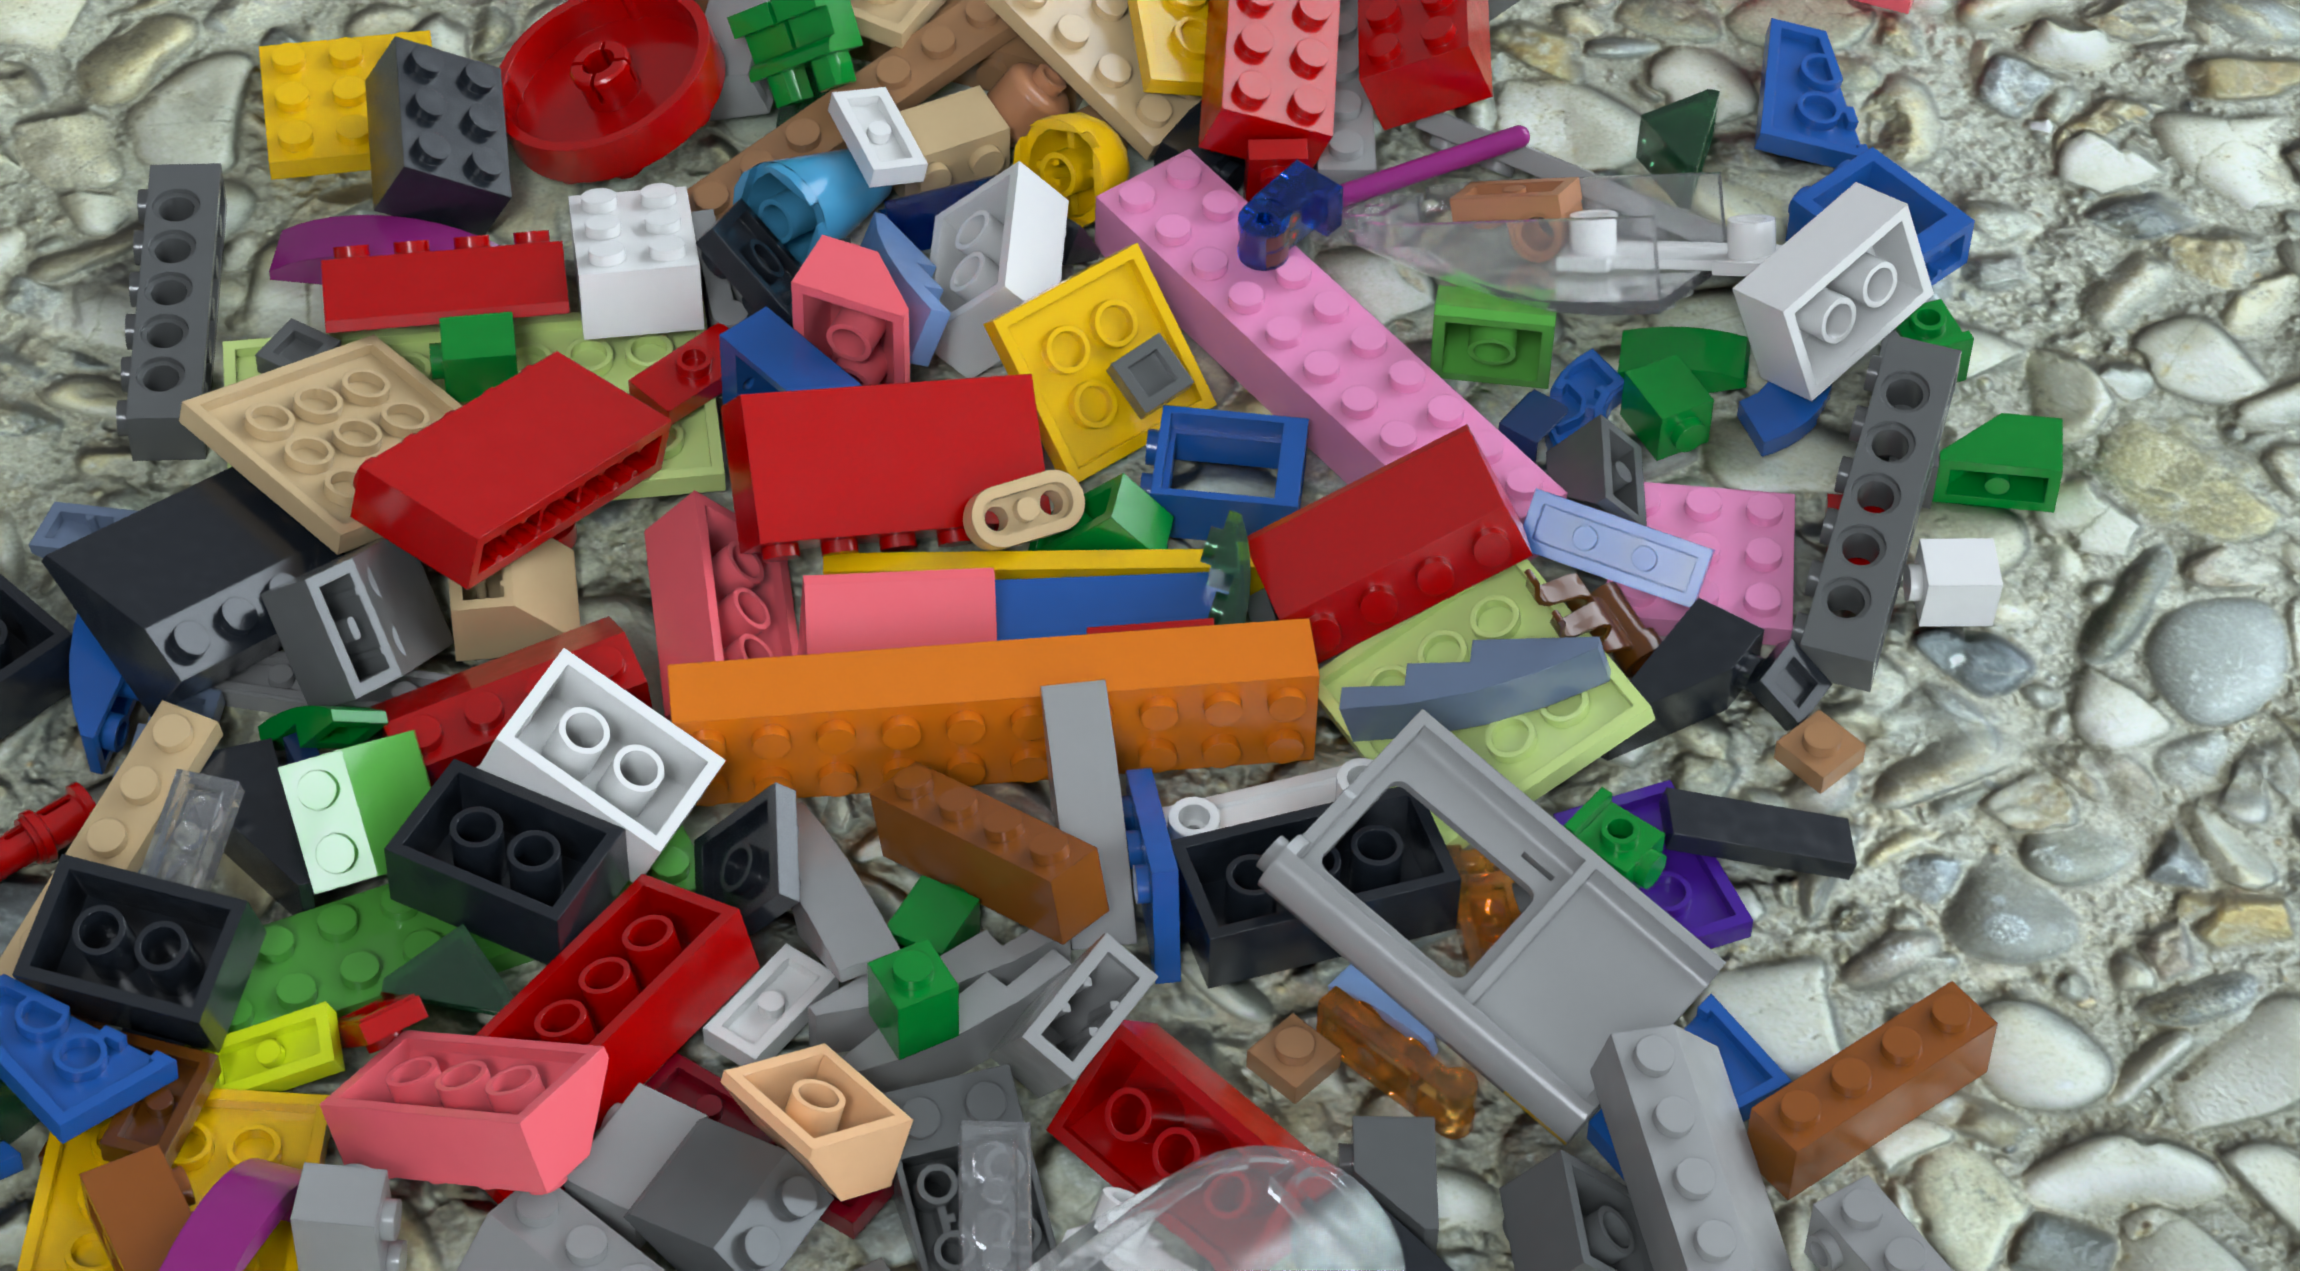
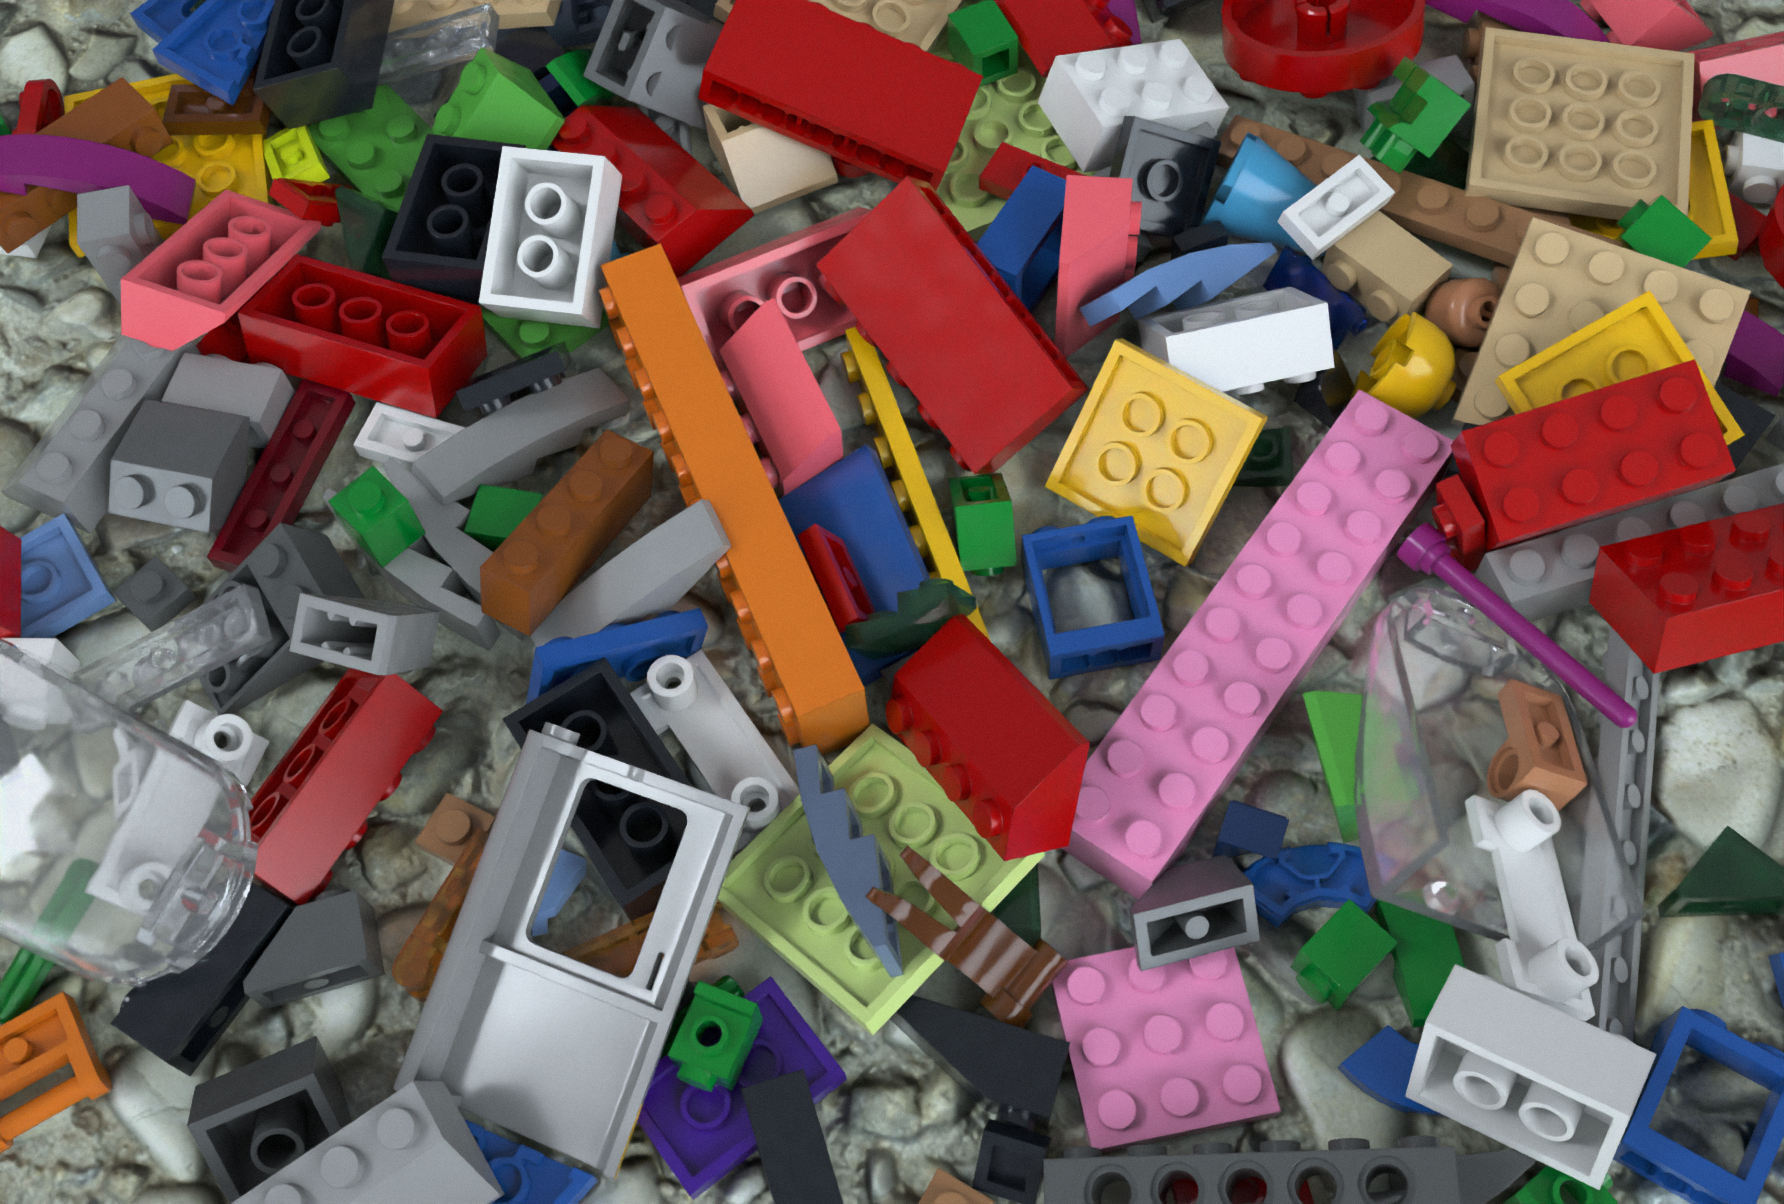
camera: 80 degrees right, 15 degrees up
light nougat slope [720,1043,913,1201] -> none
tan plate [963,470,1085,551] -> none
dark grey plate [1106,333,1194,420] -> none
clear blue leg [1237,160,1343,271] -> none
plate [1523,488,1715,608] -> none

